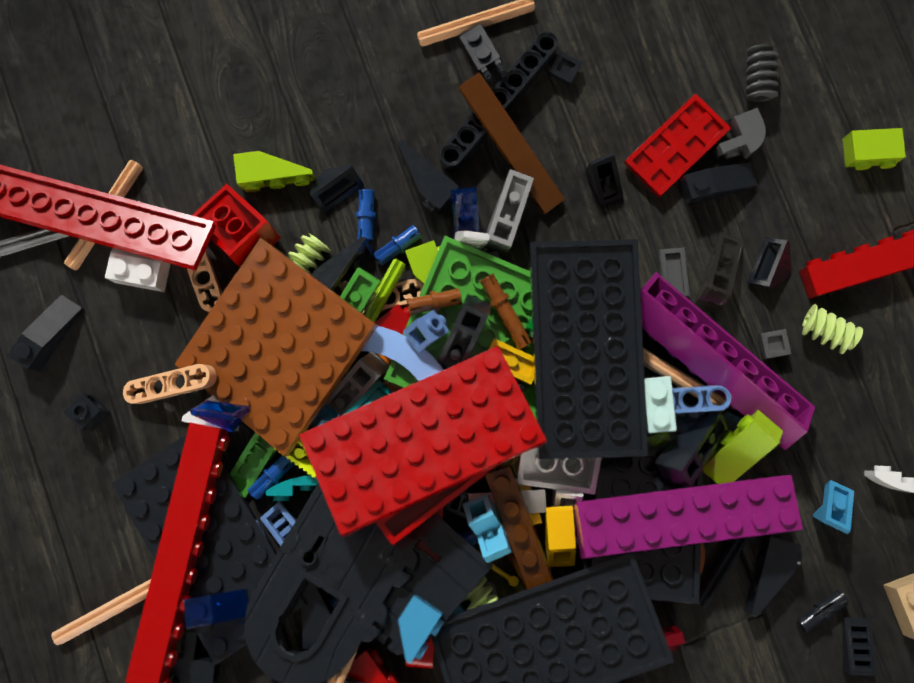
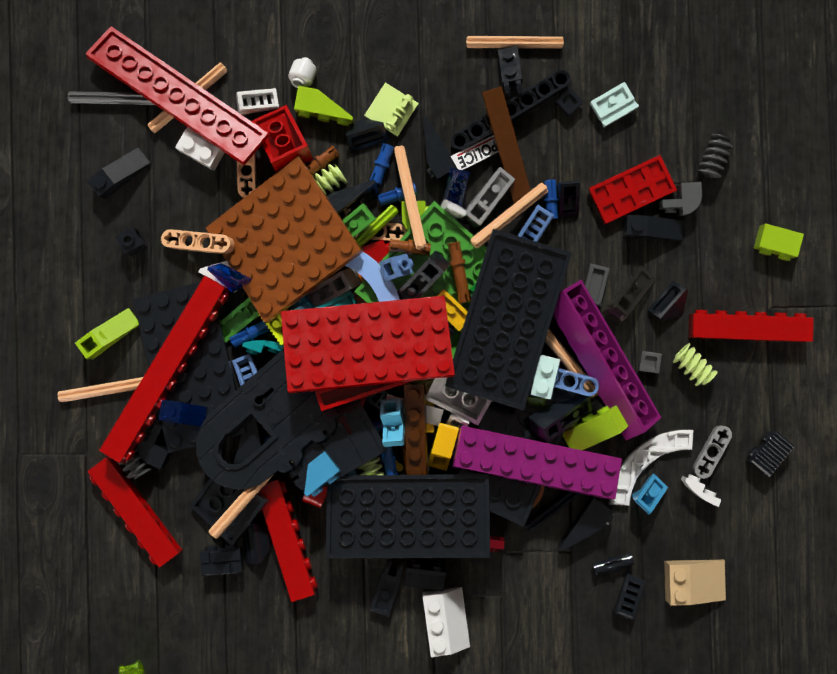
camera: 20 degrees right, 5 degrees up
none -> lime slope [75,308,139,359]
none -> white slope [236,88,279,115]
none -> white head [288,58,317,88]
none -> dark orange pin [307,146,340,175]
none -> yellowish green hinge [364,83,418,137]
none -> blue pin [381,446,398,475]
none -> light nougat axle [394,145,426,250]
none -> sticker [451,135,498,172]
none -> light nougat axle [470,183,548,248]
none -> medium blue slope [518,205,554,242]
none -> blue axle [543,179,559,219]
none -> light aqua plate [590,82,639,127]
none -> white tile [608,430,693,506]
none -> light grey beam [693,425,732,479]

